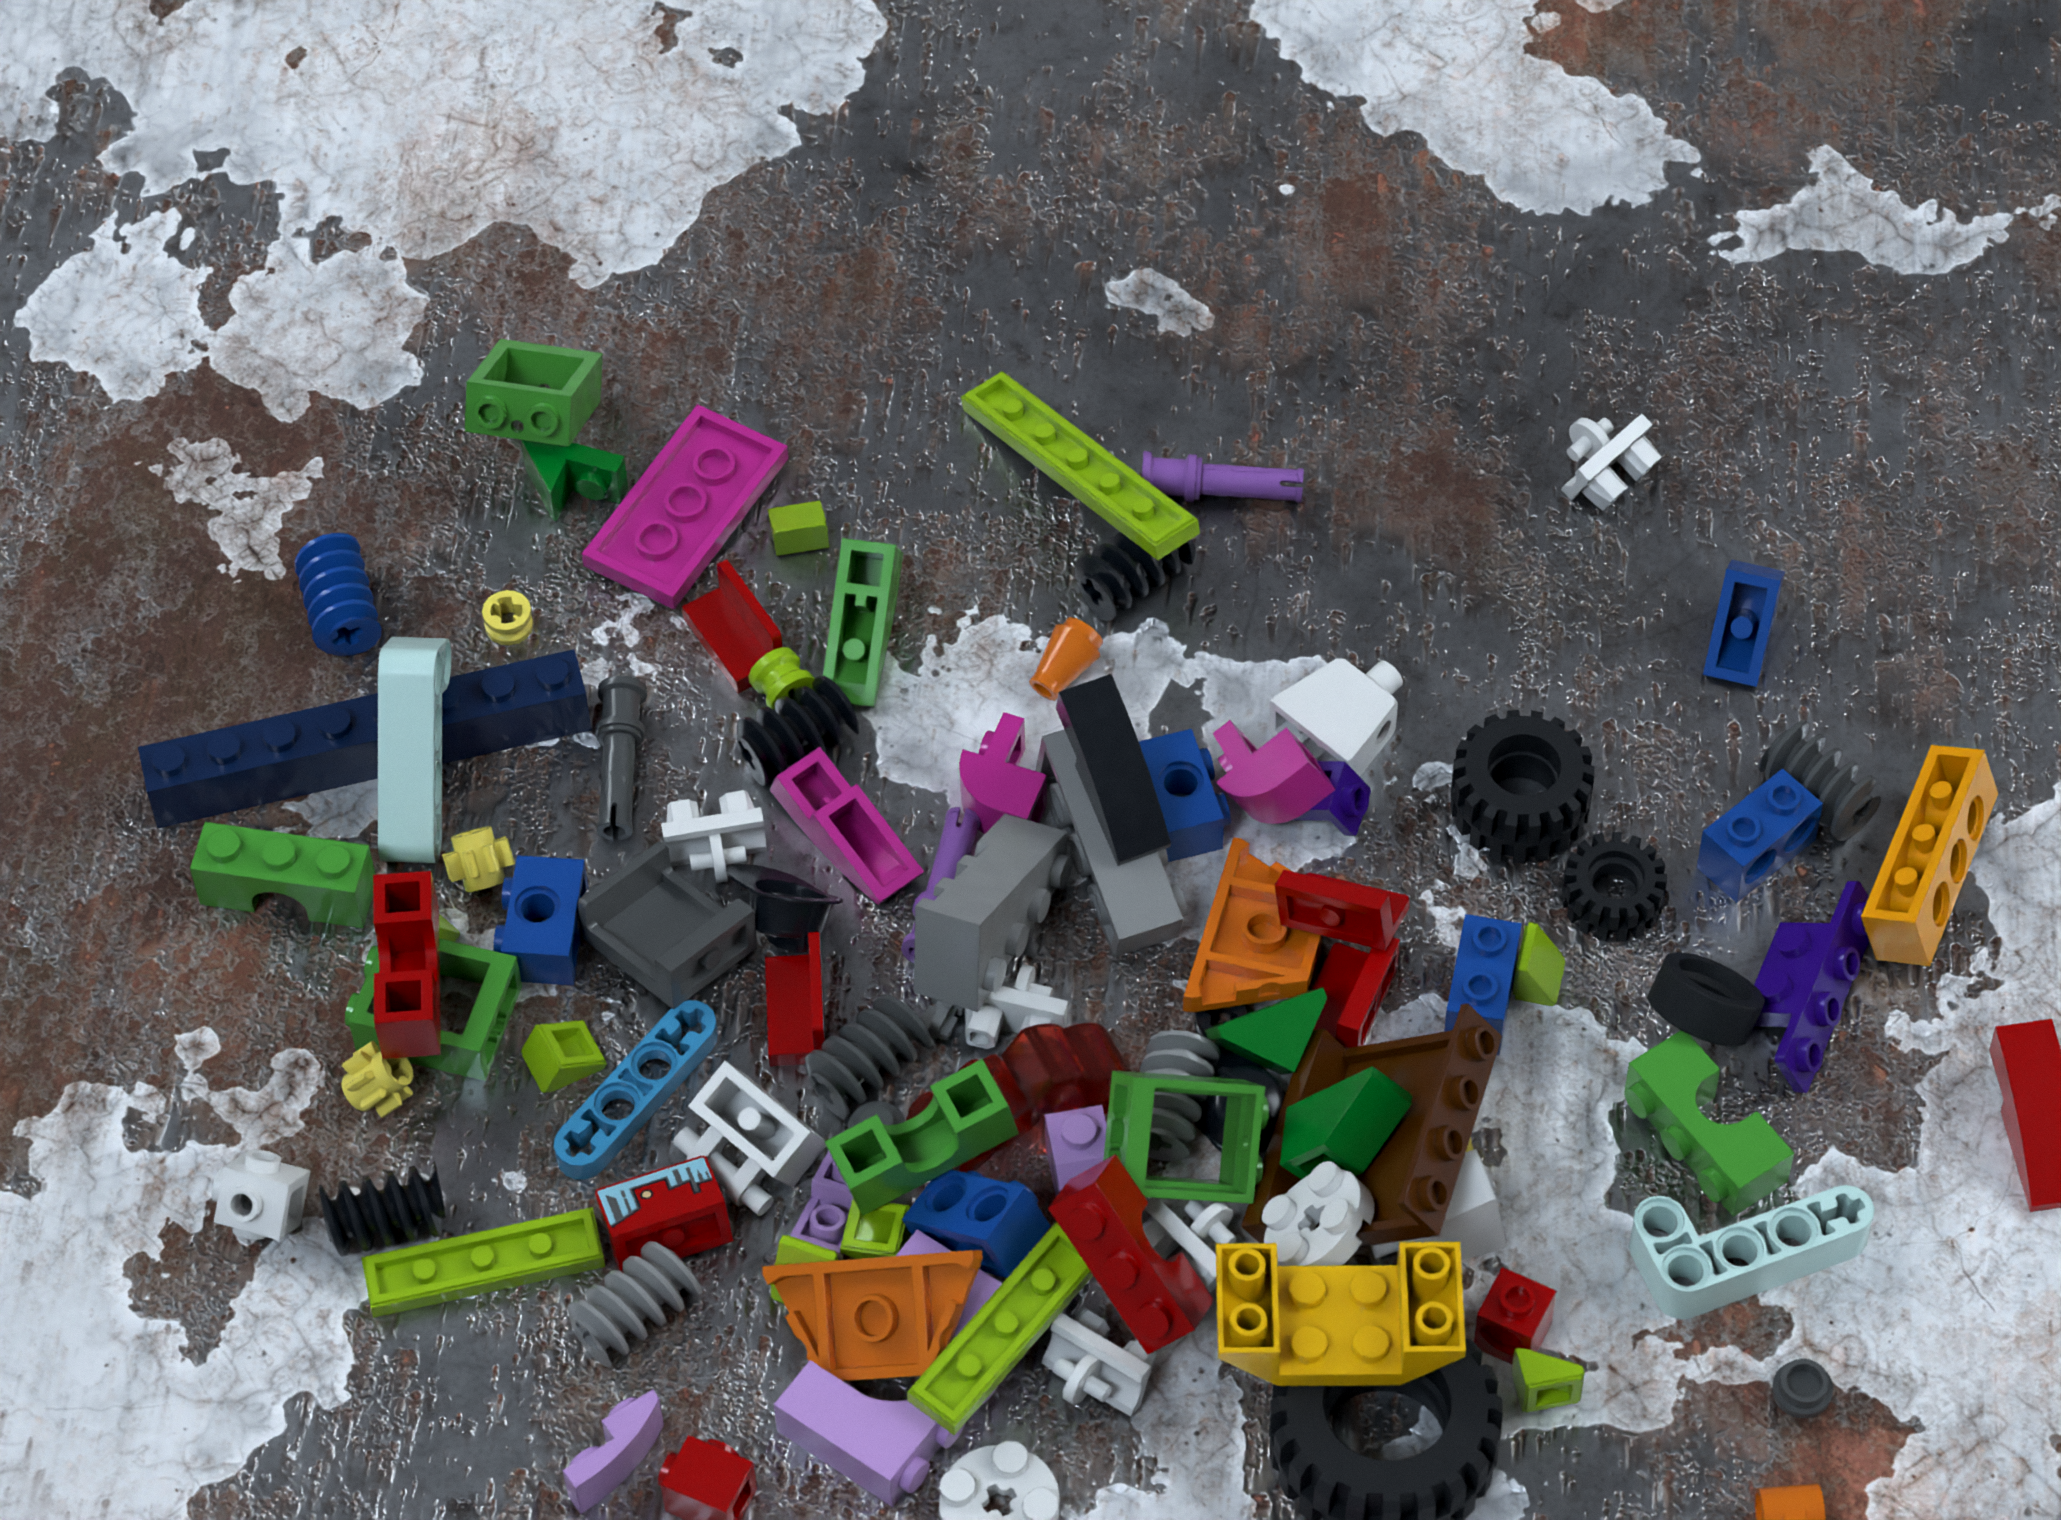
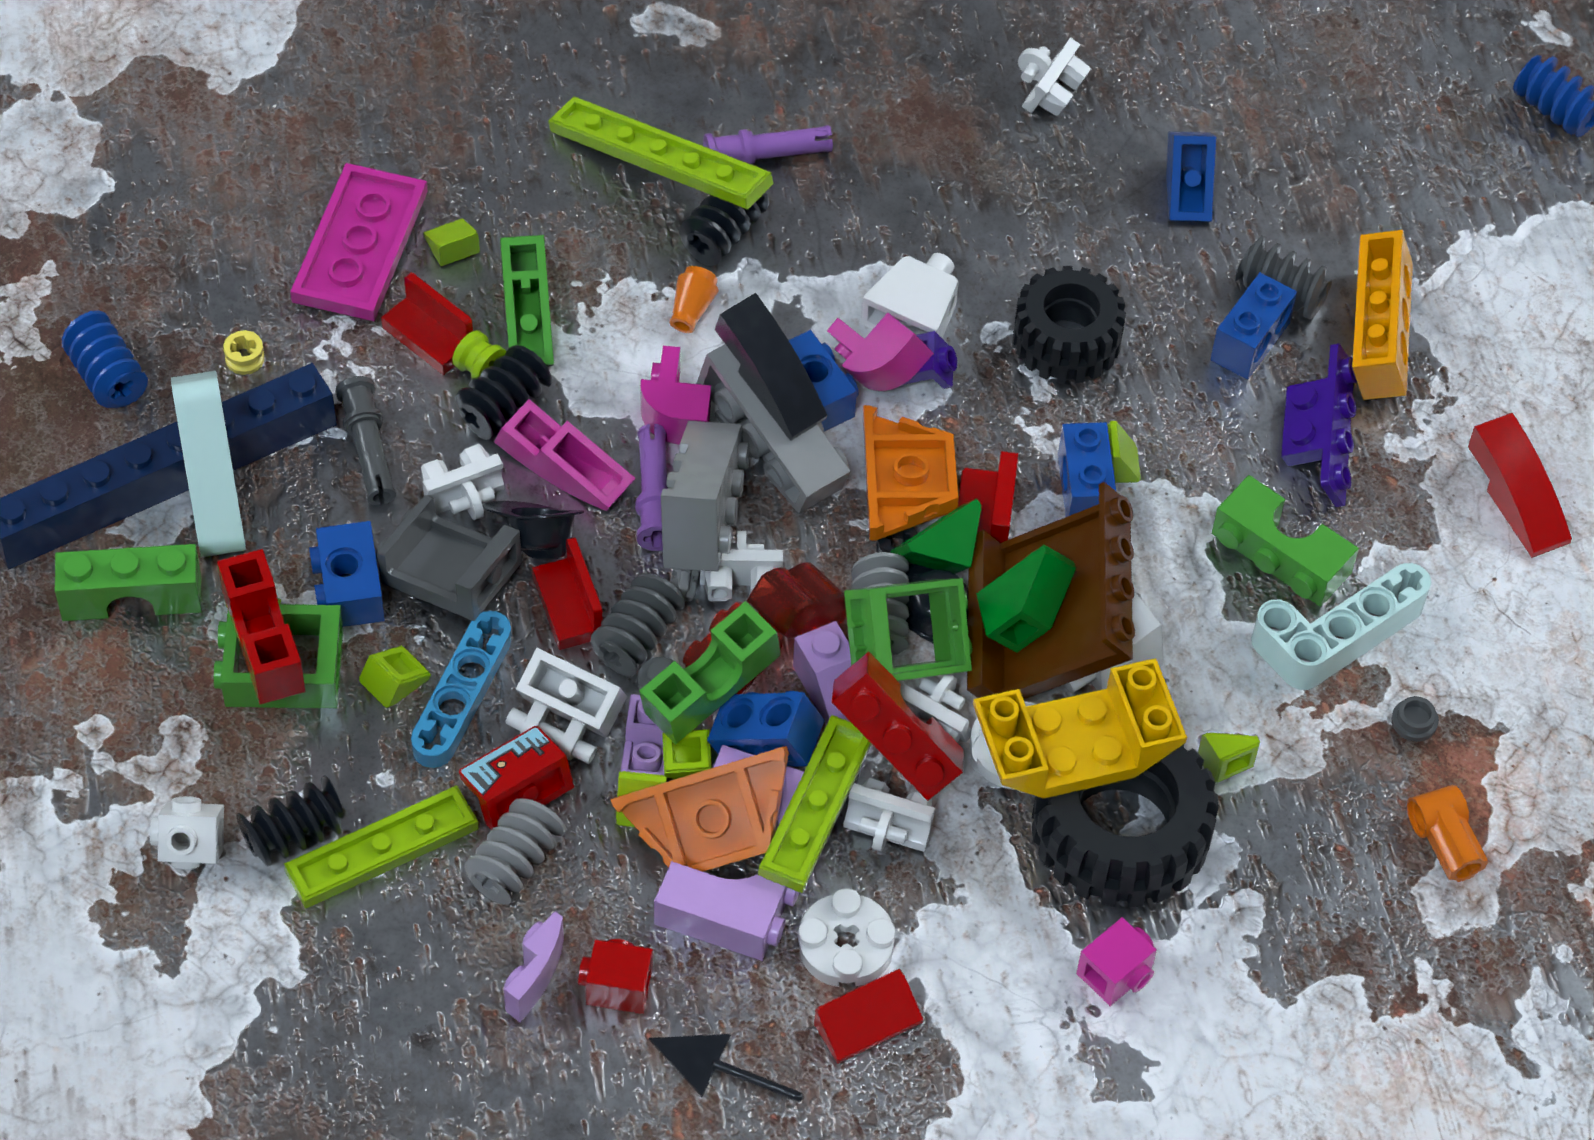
camera: 20 degrees left, 0 degrees up
light yellow gear [342,1041,413,1117] -> none
light yellow gear [442,826,515,892] -> none
bright green window [465,339,603,447] -> none
green slope [521,440,629,522] -> none
white plate [1262,1161,1374,1266] -> none
red panel [1274,870,1410,950] -> none
red brick [1474,1267,1557,1365] -> none
black tyre [1562,832,1667,942] -> none
black tyre [1647,952,1765,1047] -> none

